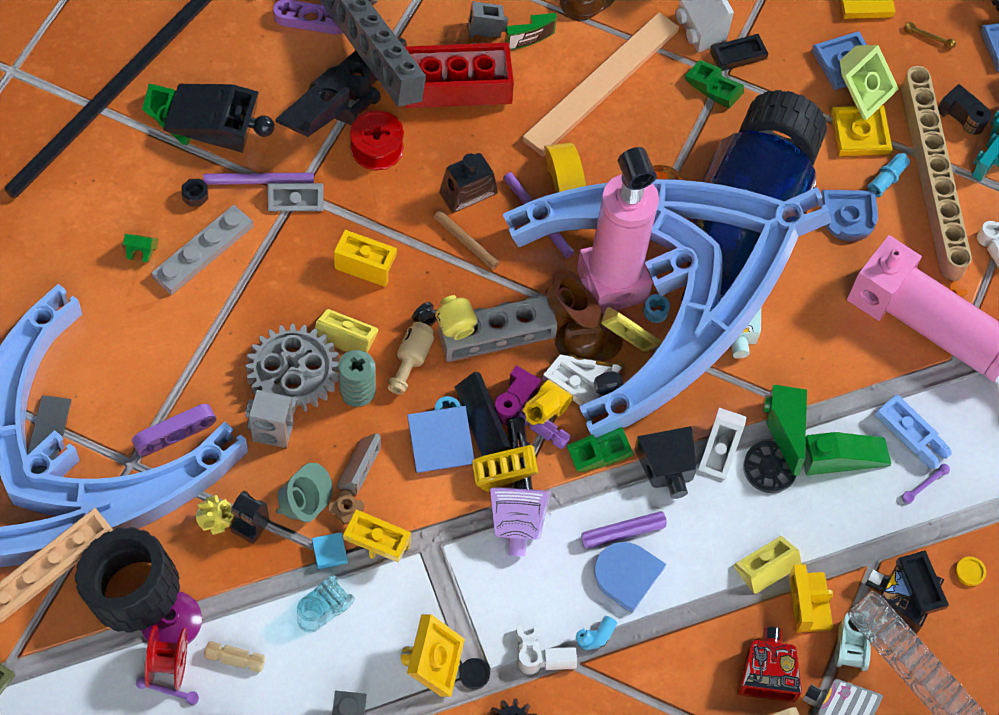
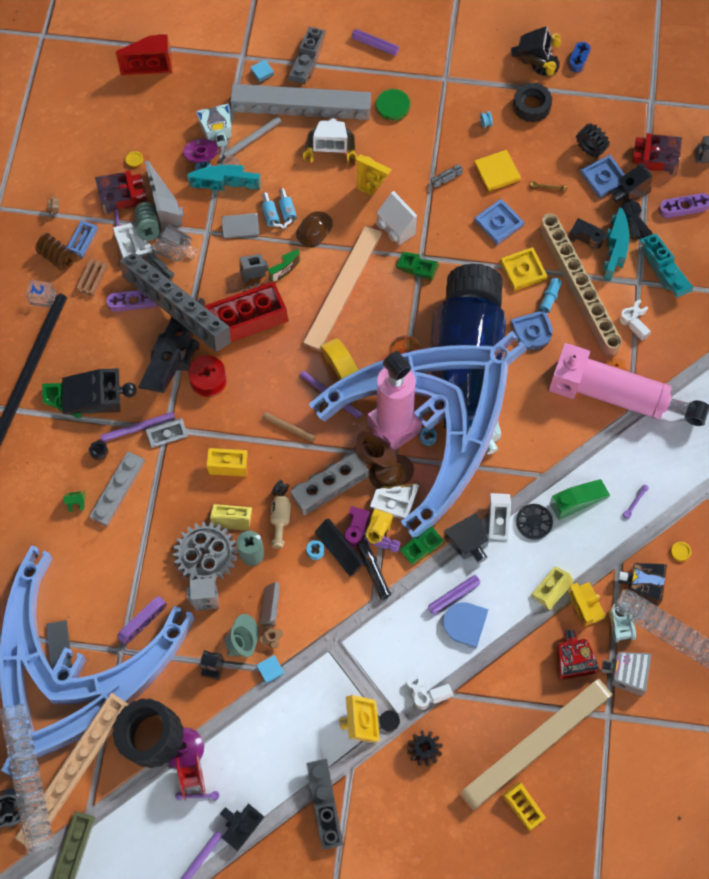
camera: 10 degrees left, 5 degrees up
light yellow gear [196,495,233,535] -> none
tan axle [204,641,266,672] -> none
clear light blue piece [297,575,355,632] -> none
yellow panel [343,509,411,563] -> none
medium blue tile [407,406,474,473] -> none
light yellow head [435,295,477,340] -> none
black torso [439,153,498,214] -> none
yellow slope [472,445,538,492] -> none
lavender torso [490,487,551,556] -> none
medium azure arm [575,616,617,650] -> none
black tile [593,371,623,395] -> none
light yellow slope [601,307,662,352] -> none
black tile [710,34,769,71] -> none
green slope [762,384,807,476] -> none
yellowish green slope [840,45,899,120] -> none
light blue hinge [875,394,952,470] -> none
black tile [896,550,949,617] -> none

